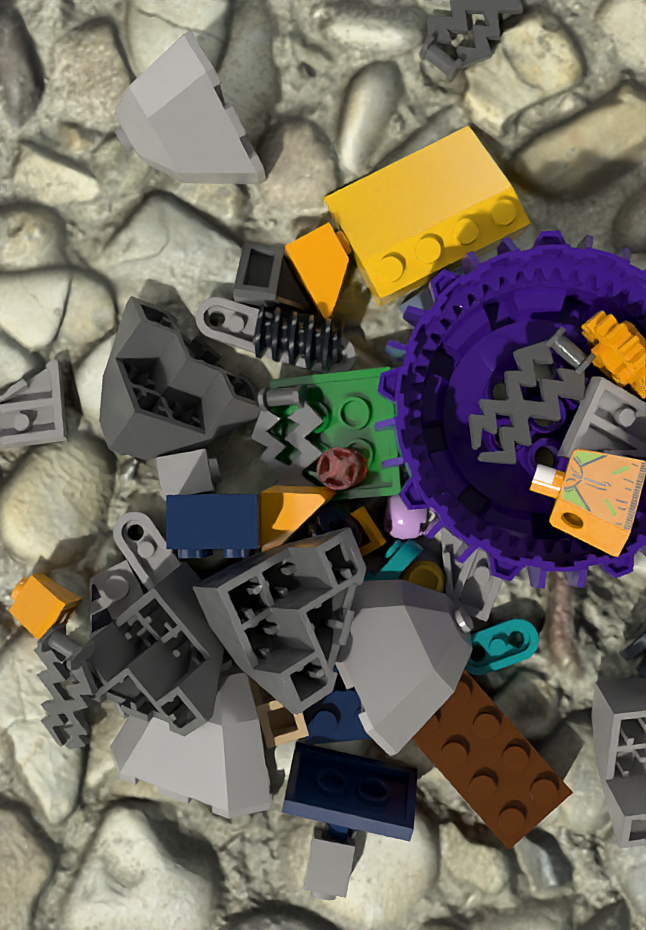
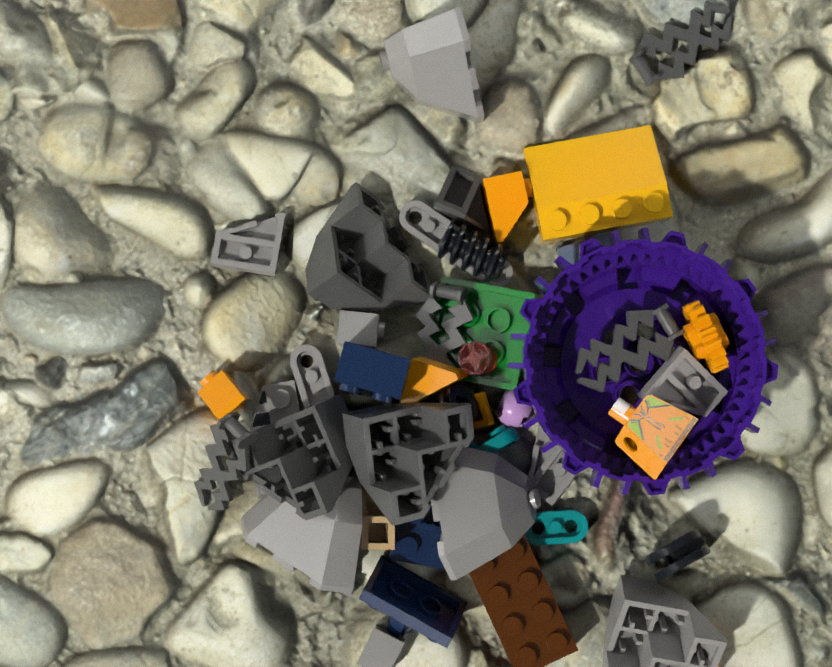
camera: 15 degrees right, 0 degrees up
yellow plate [403,560,445,593] -> none

